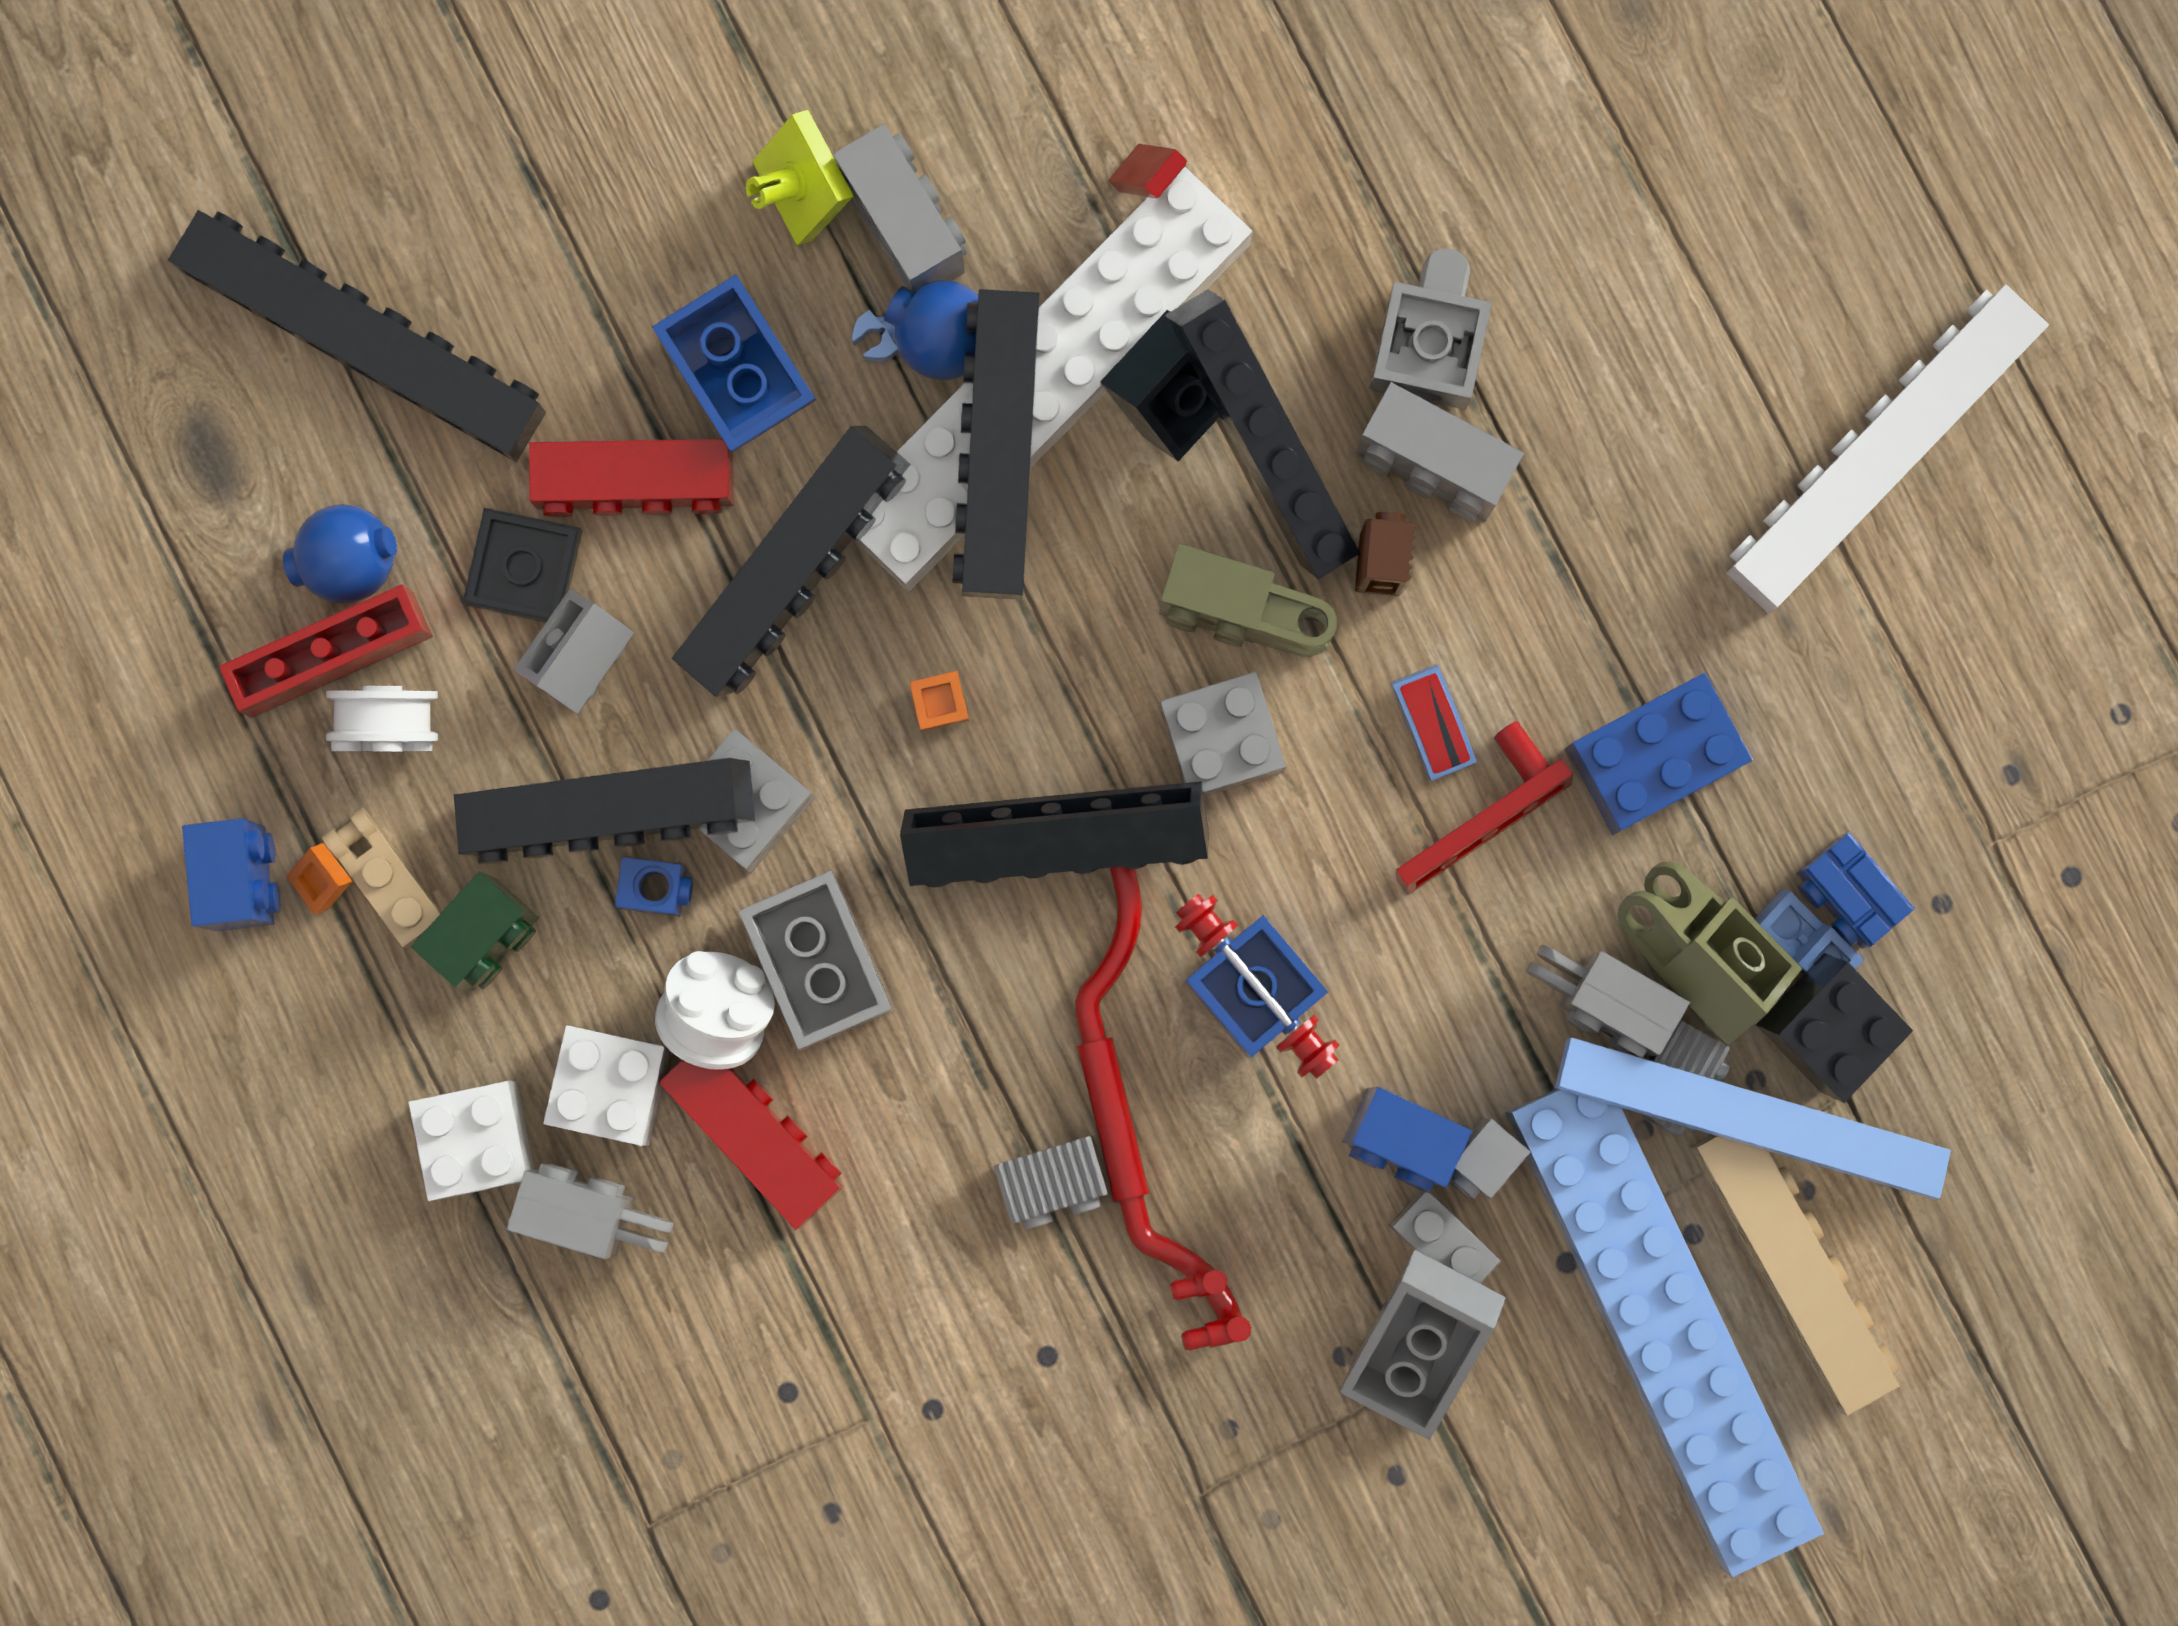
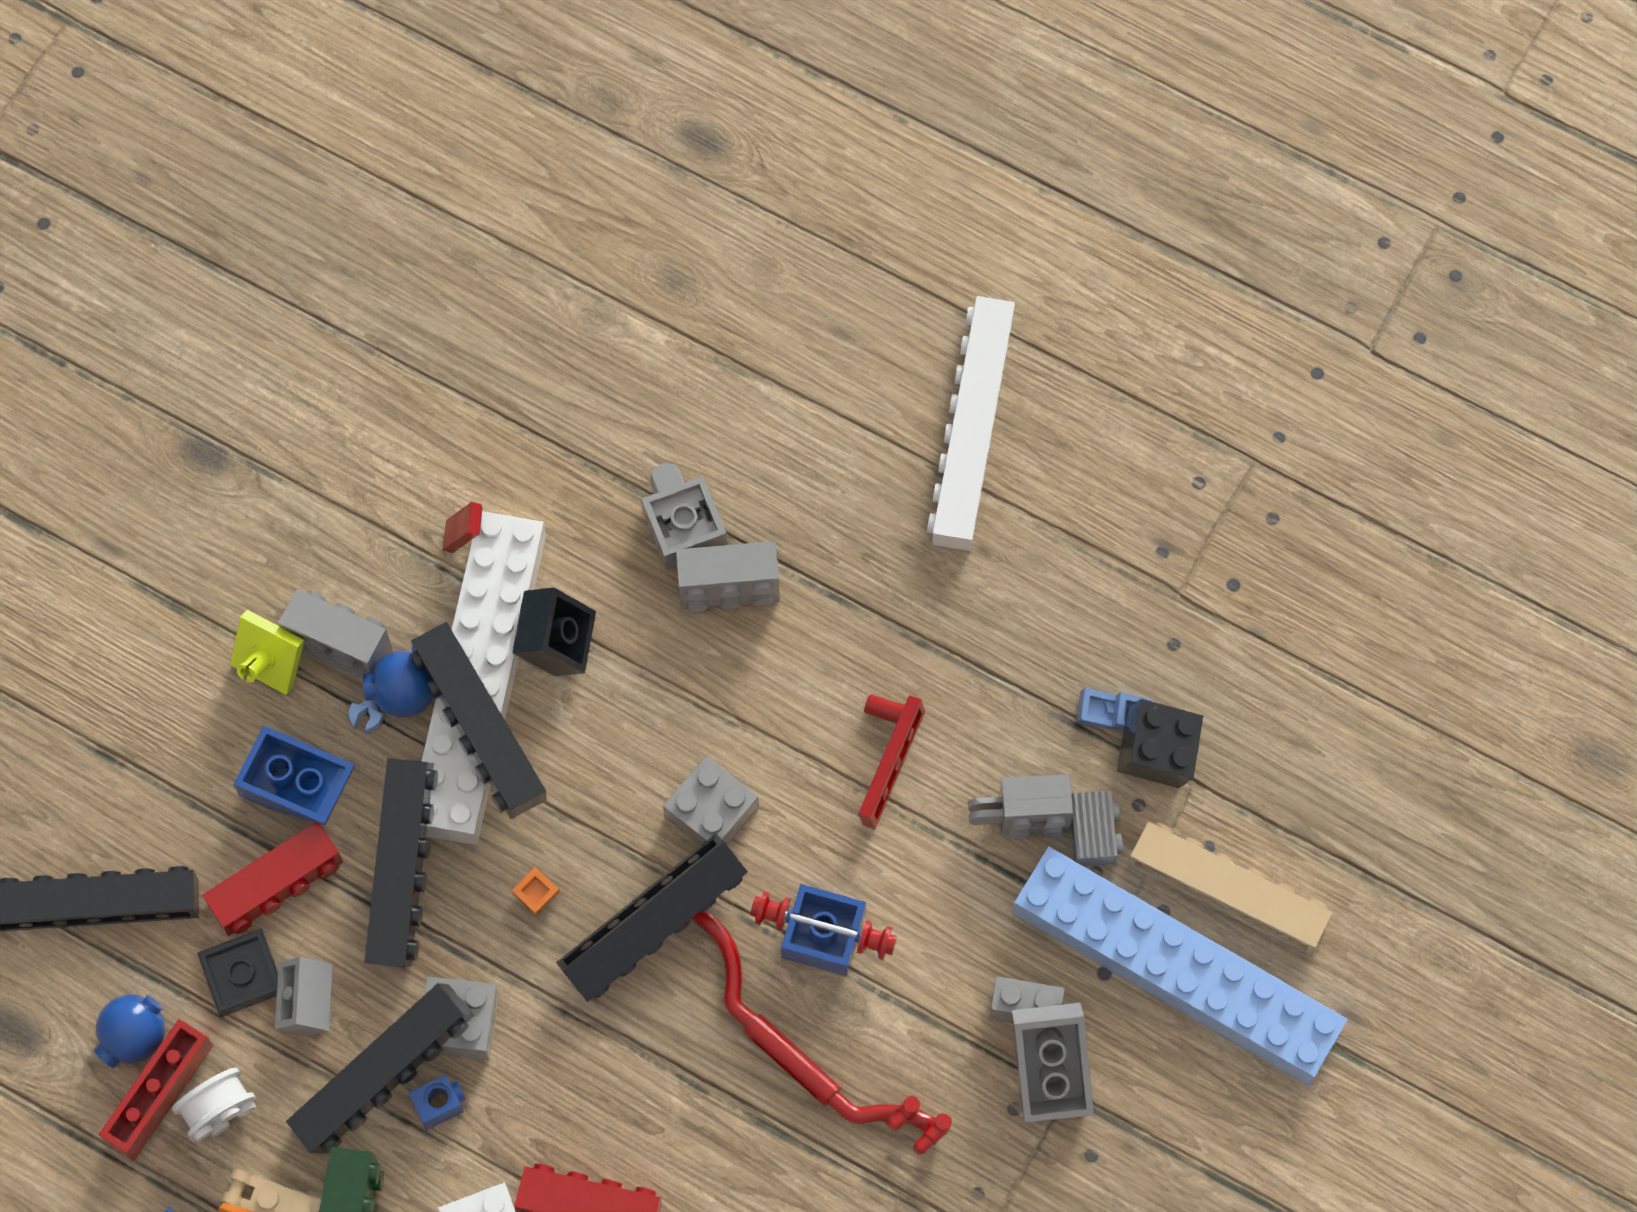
camera: 35 degrees left, 15 degrees down
white wheel [655,951,775,1069] -> none
light grey brick [739,871,894,1051] -> none
light grey brick [994,1136,1108,1230] -> none
olive brick [1159,543,1337,657] -> none
black brick [1165,289,1361,580] -> none
blue brick [1342,1087,1472,1192] -> none
reddish brown brick [1355,512,1416,596] -> none
slope [1390,664,1477,781] -> none
light grey brick [1449,1119,1530,1199] -> none
light blue tile [1555,1037,1951,1200] -> none
blue brick [1565,673,1753,835] -> none
olive brick [1617,861,1802,1045] -> none
blue brick [1797,832,1915,949] -> none

